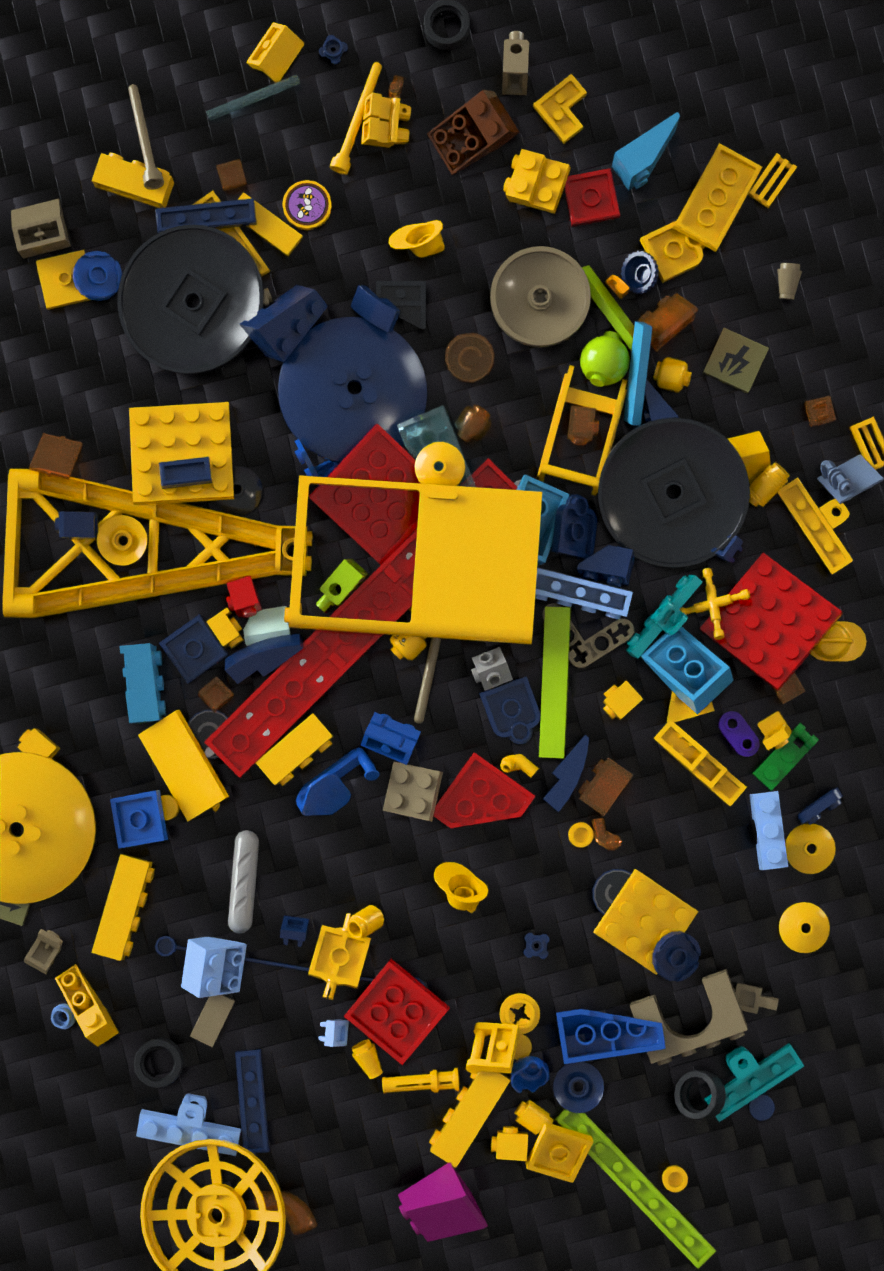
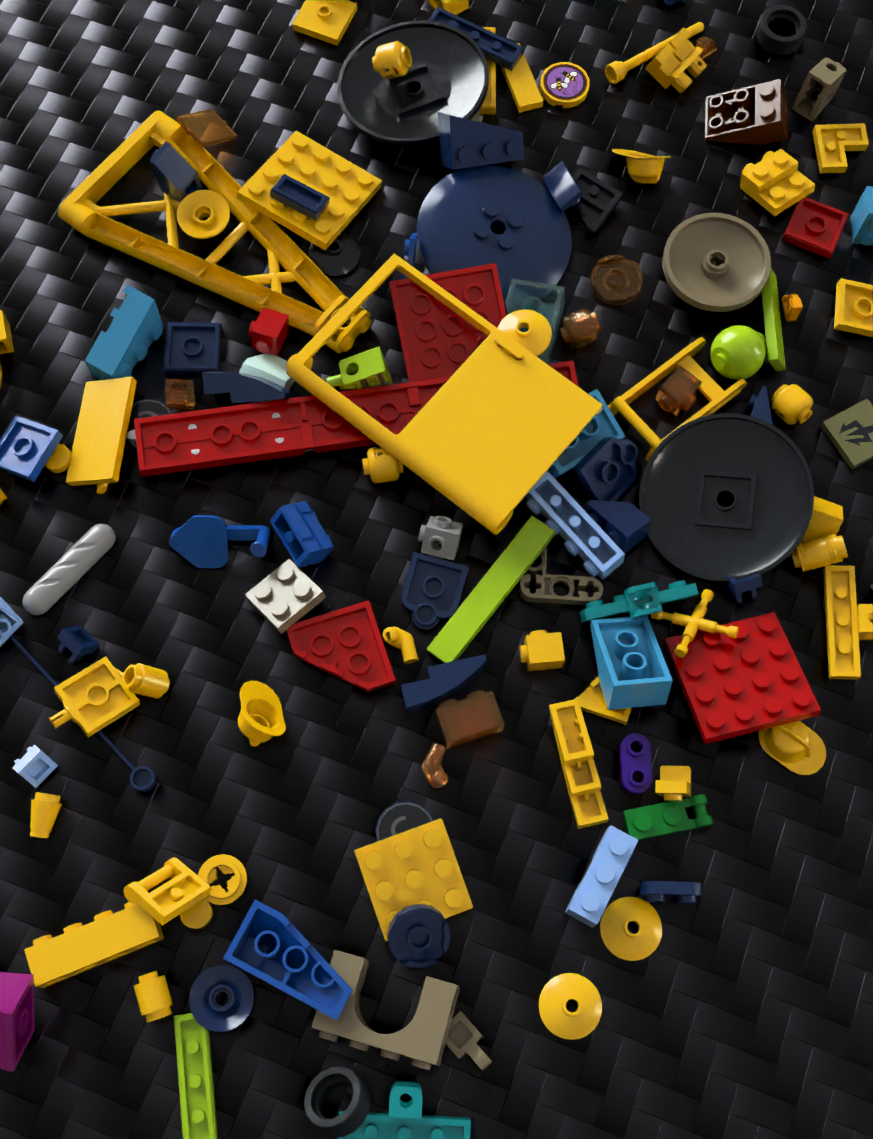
camera: 25 degrees right, 15 degrees down
blue tile [72,251,123,301] -> none
yellow brick [206,608,244,649] -> none
clear orange tile [216,159,247,191] -> none
yellow brick [255,713,334,786] -> none
red plate [344,959,450,1065] -> none
yellow pin [382,1068,460,1094] -> none
dark tan piece [414,638,441,724] -> none
yellow brick [491,1126,528,1161] -> none
blue hair [511,1056,549,1093] -> none
dark blue plate [524,933,550,959] -> none
yellow plate [525,1122,593,1183] -> none
yellow tile [568,822,594,848] -> none
dark blue hat [621,251,659,294] -> none
dark azure tile [624,321,653,425] -> none
clear orange slope [638,293,698,352] -> none
clear orange plate [773,672,805,704] -> none
none -> yellow head [372,41,412,79]

